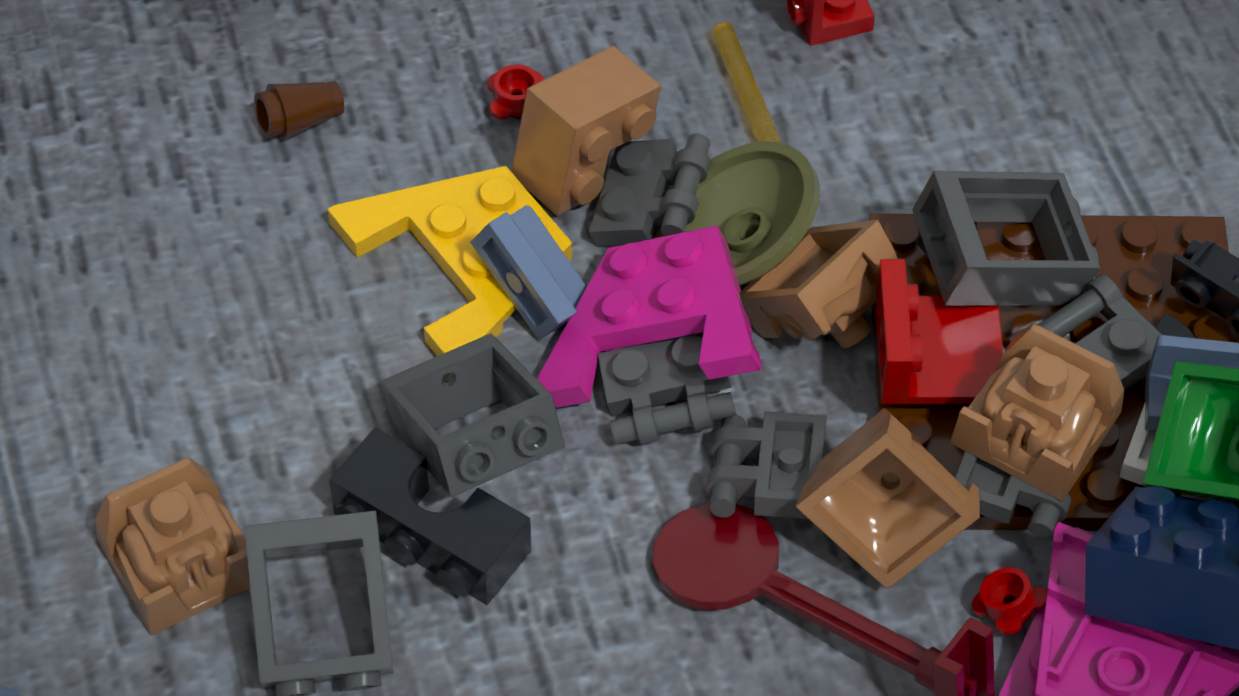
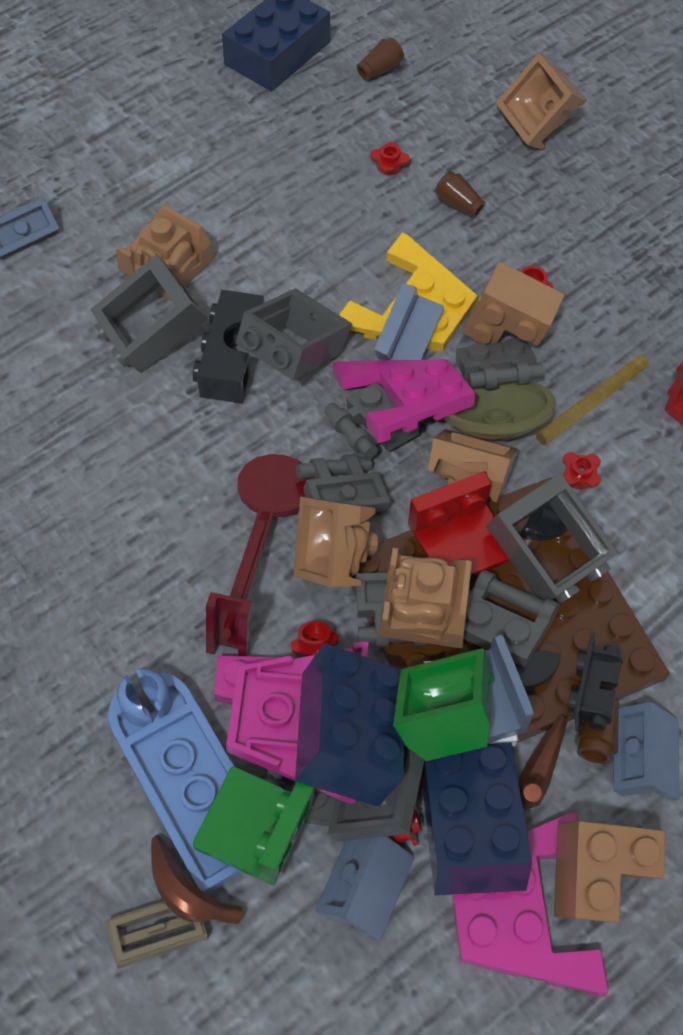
camera: 65 degrees right, 5 degrees up
none -> red plate [370,142,409,175]
none -> red plate [562,452,601,490]

